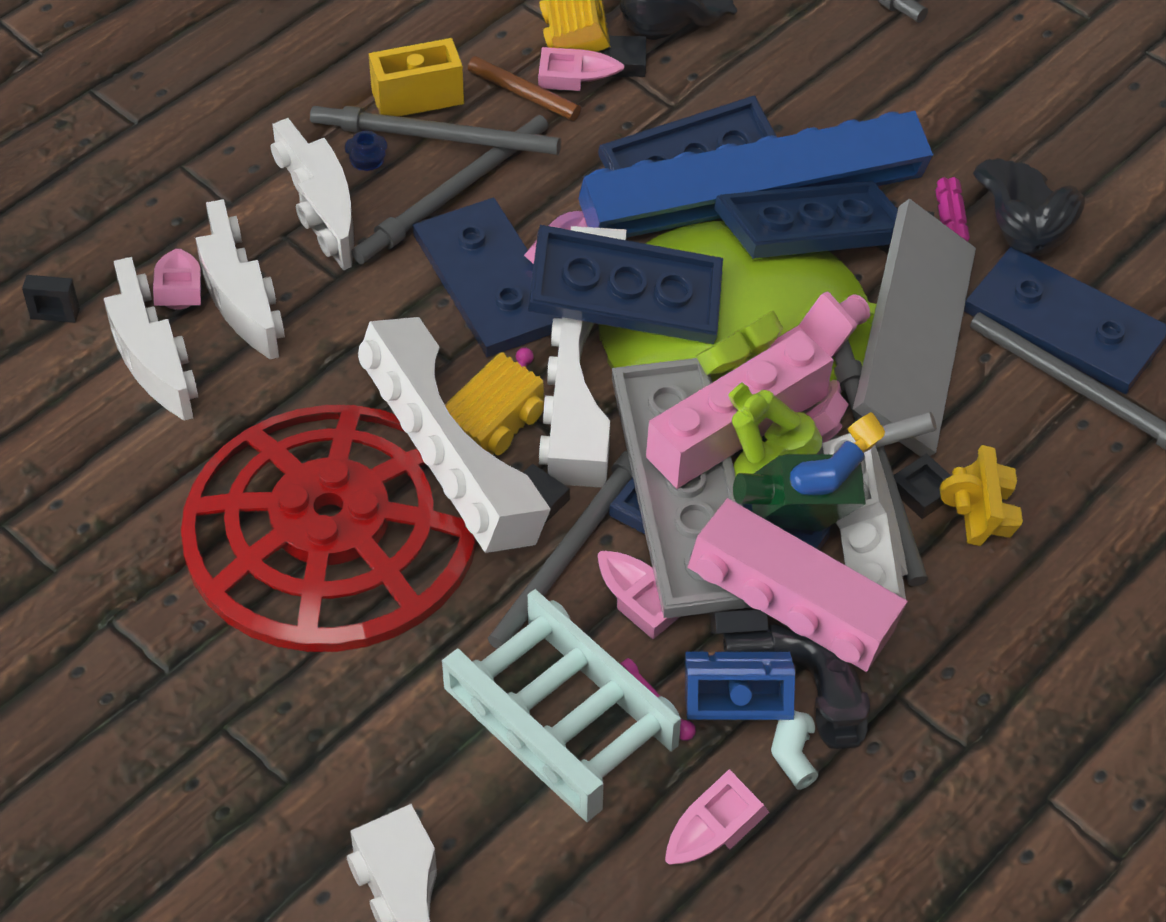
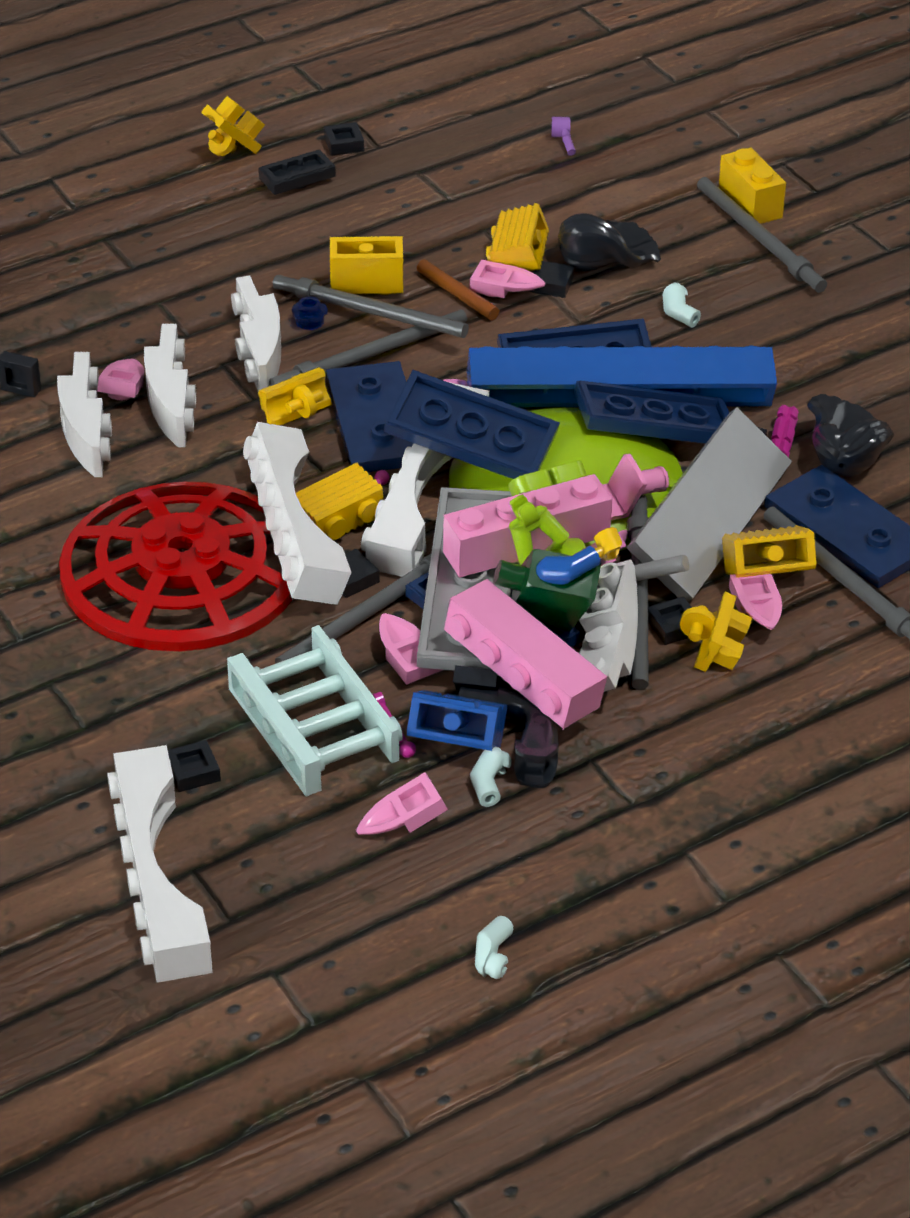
camera: 15 degrees right, 10 degrees down
none -> black tile [168,740,221,792]
none -> yellow hips [258,367,332,426]
none -> light aqua arm [662,283,701,327]
none -> yellow brick [722,525,817,578]
none -> bright pink plate [729,574,782,630]

